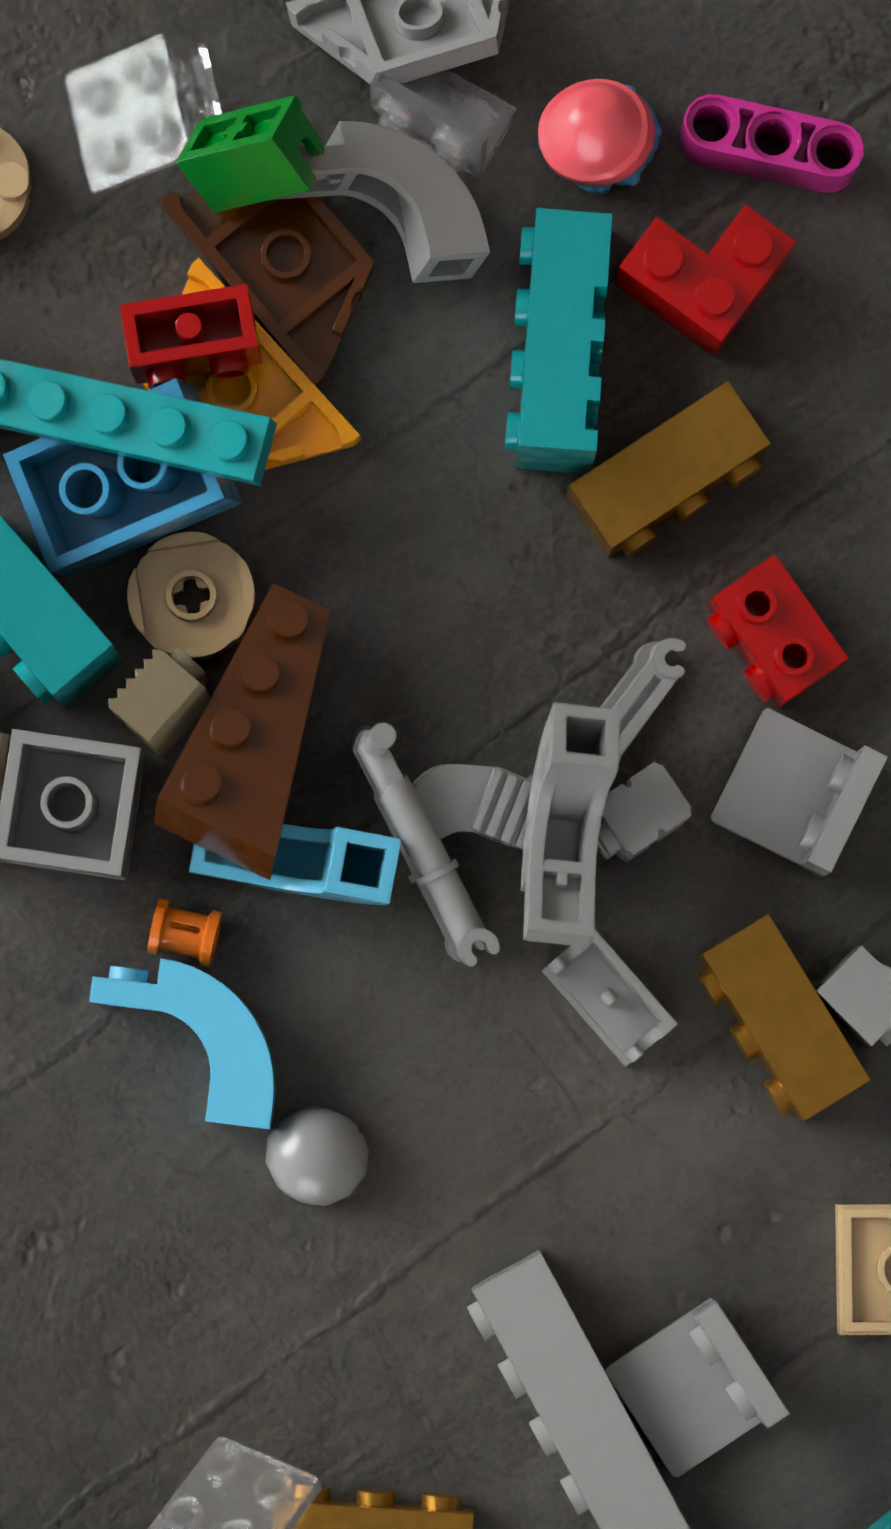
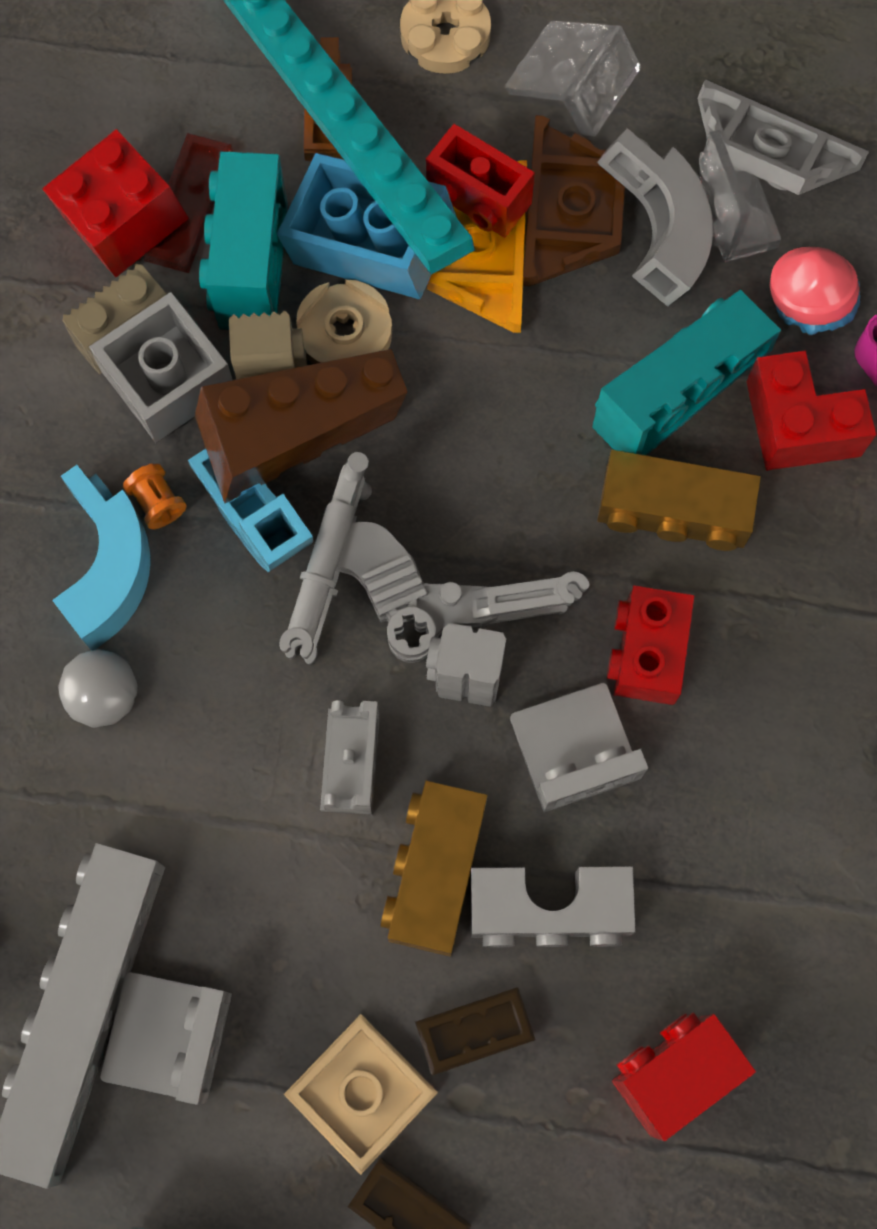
camera: 50 degrees right, 10 degrees down
green hinge [175,95,325,213] -> none
light grey arch [521,702,620,947] -> none

